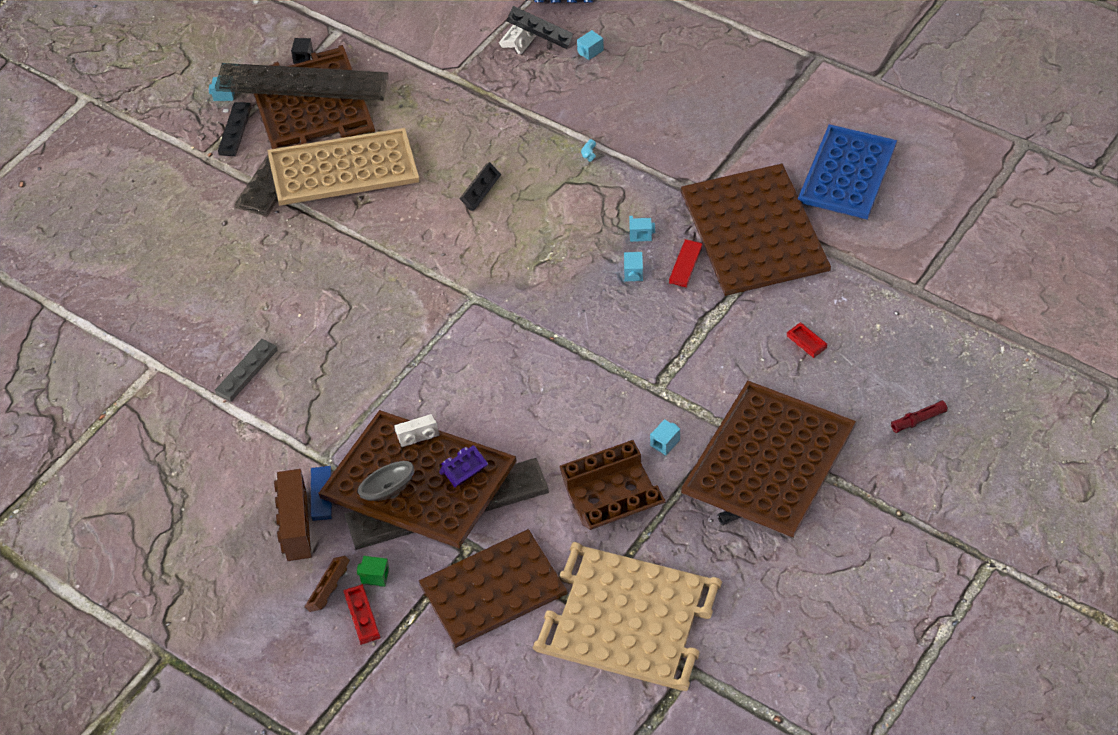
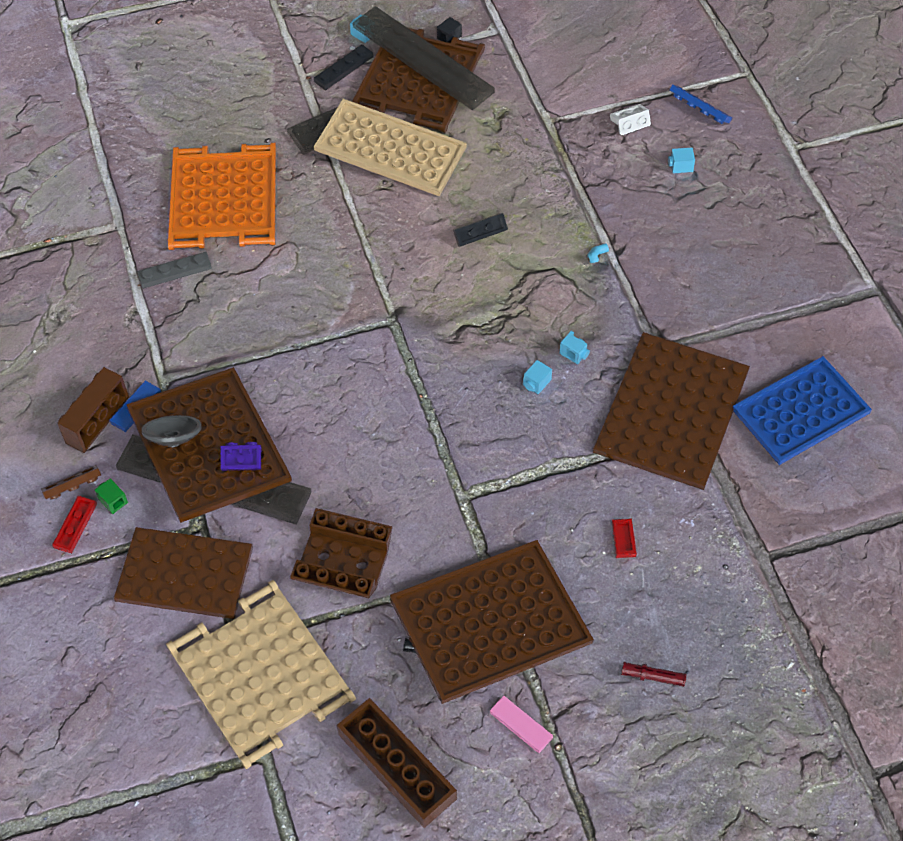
camera: 35 degrees right, 5 degrees up
white bracket [394,414,439,447] -> none
black plate [506,6,573,49] -> none
medium azure brick [650,419,680,455] -> none
red tile [669,239,703,287] -> none
none -> orange plate [168,142,276,250]
none -> reddish brown brick [337,698,457,828]
none -> bright pink tile [490,696,553,753]

